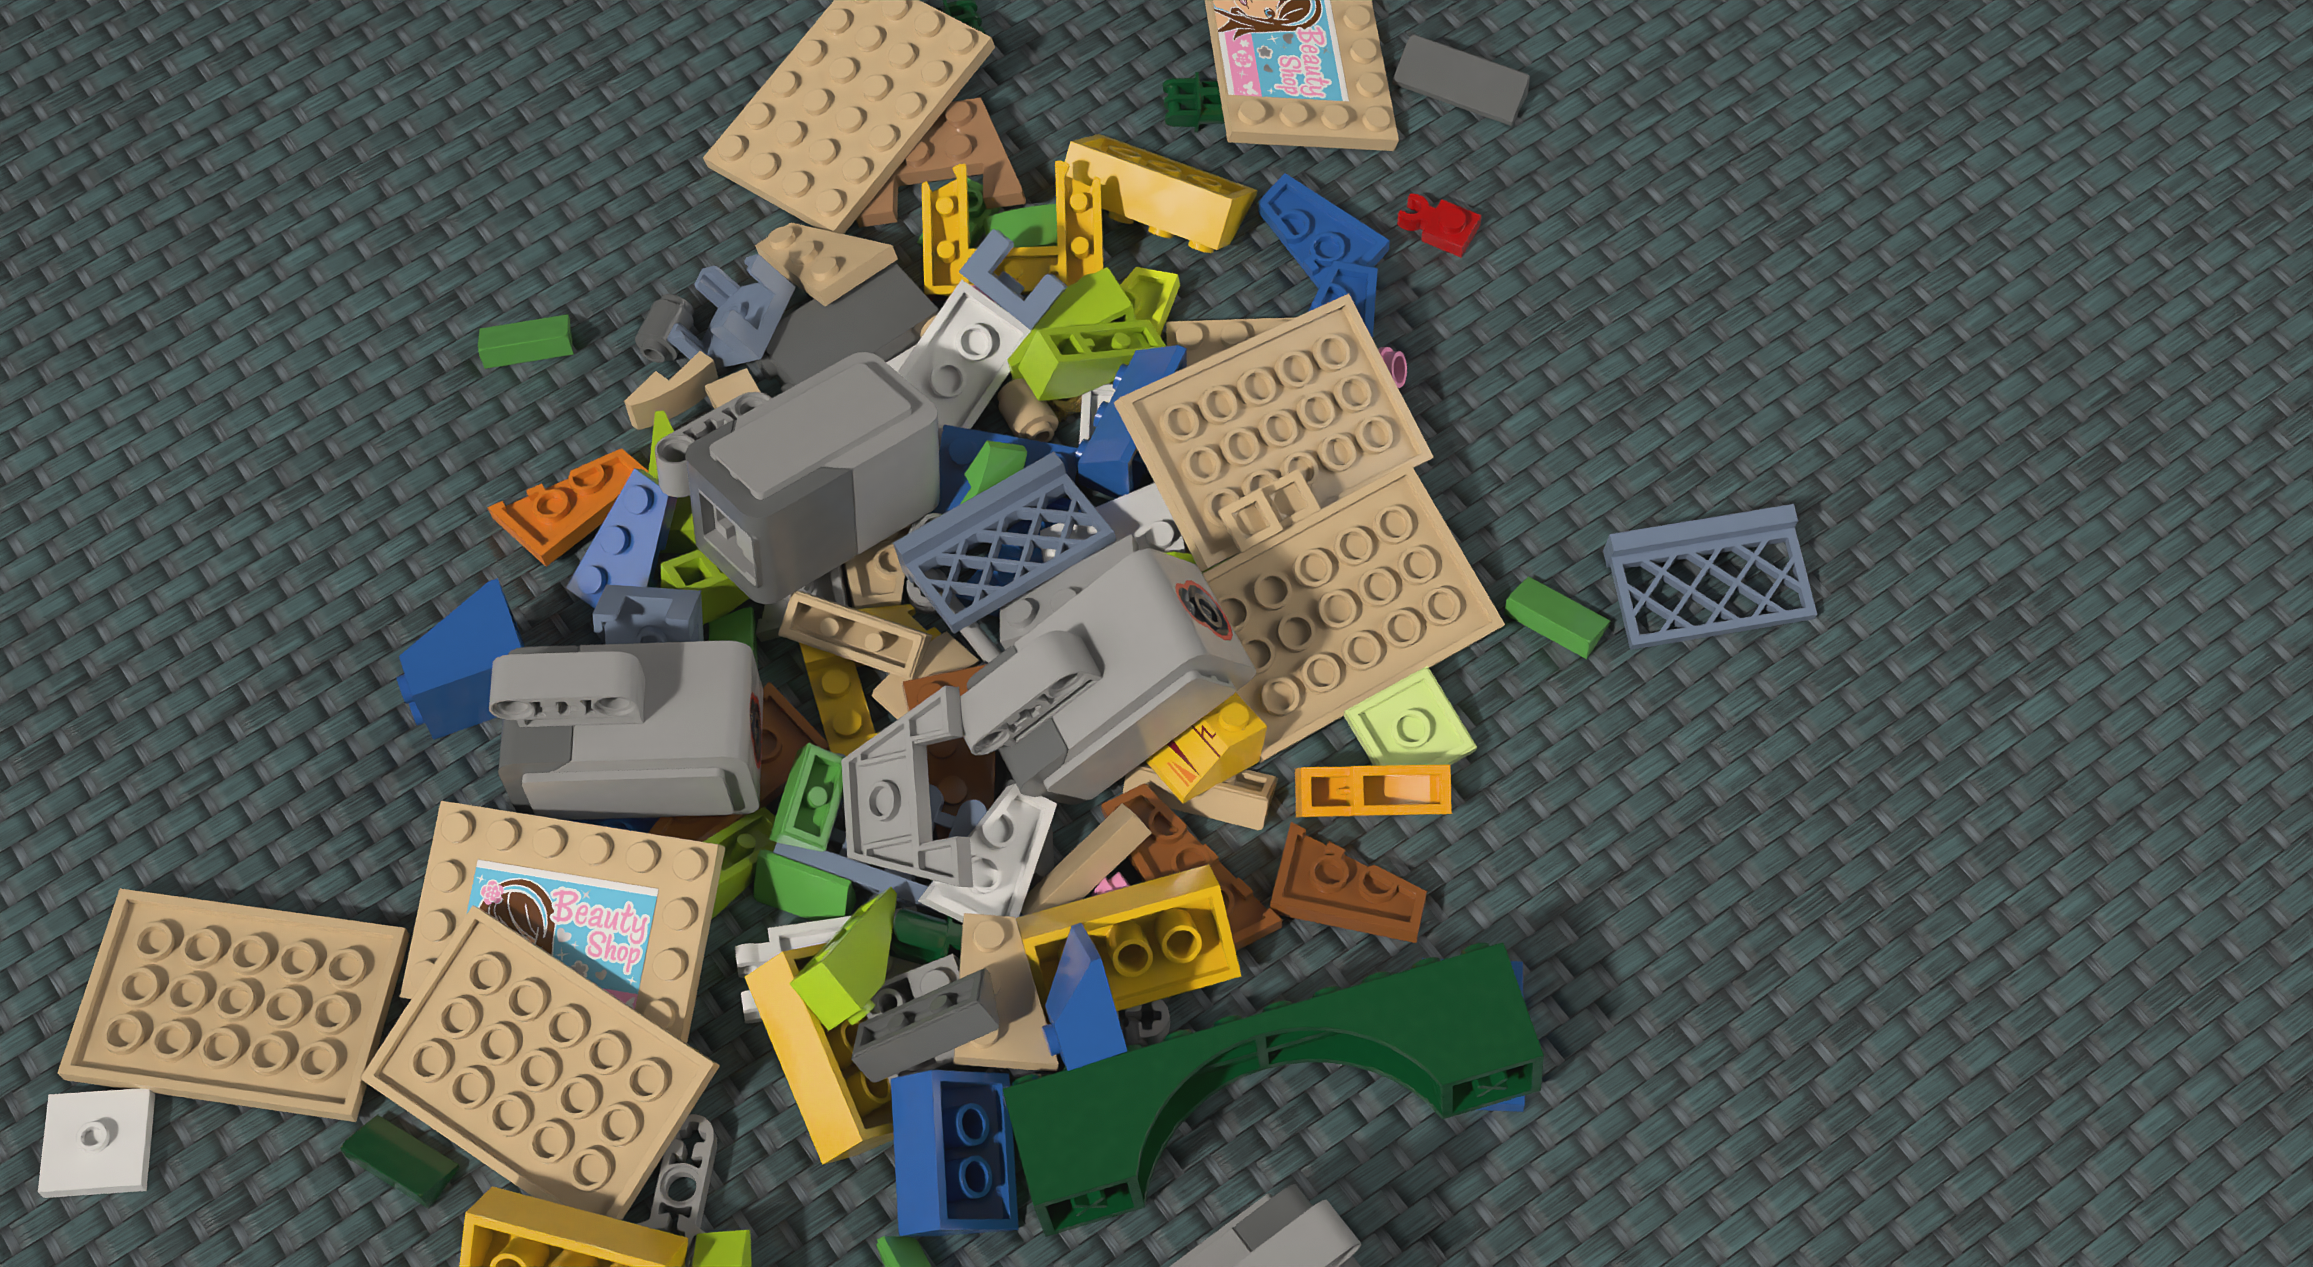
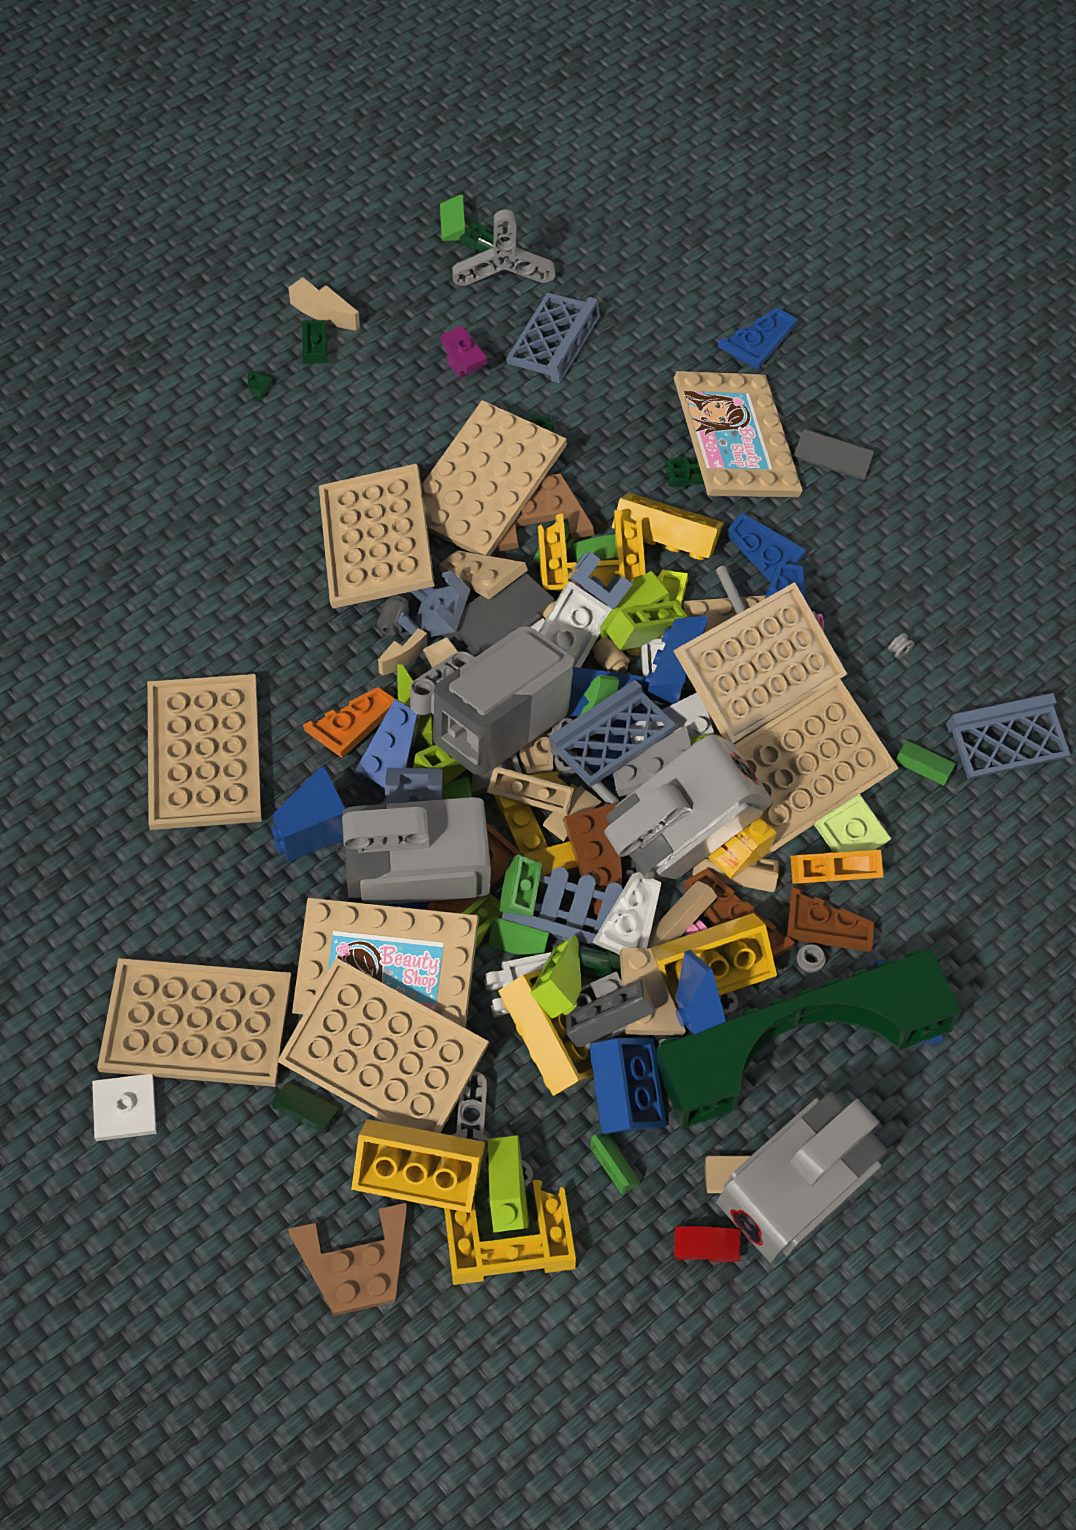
camera: 10 degrees left, 0 degrees up
bright green slope [478,314,574,369] -> none
light grey wing [841,685,973,888] -> none
tan slope [1217,468,1321,553] -> none
red plate [1397,193,1481,258] -> none
none -> tan plate [147,674,262,830]
none -> tan plate [319,463,435,609]
none -> light grey bar [716,566,746,614]
none -> light grey plate [797,944,826,973]
none -> light grey bush [888,633,915,659]

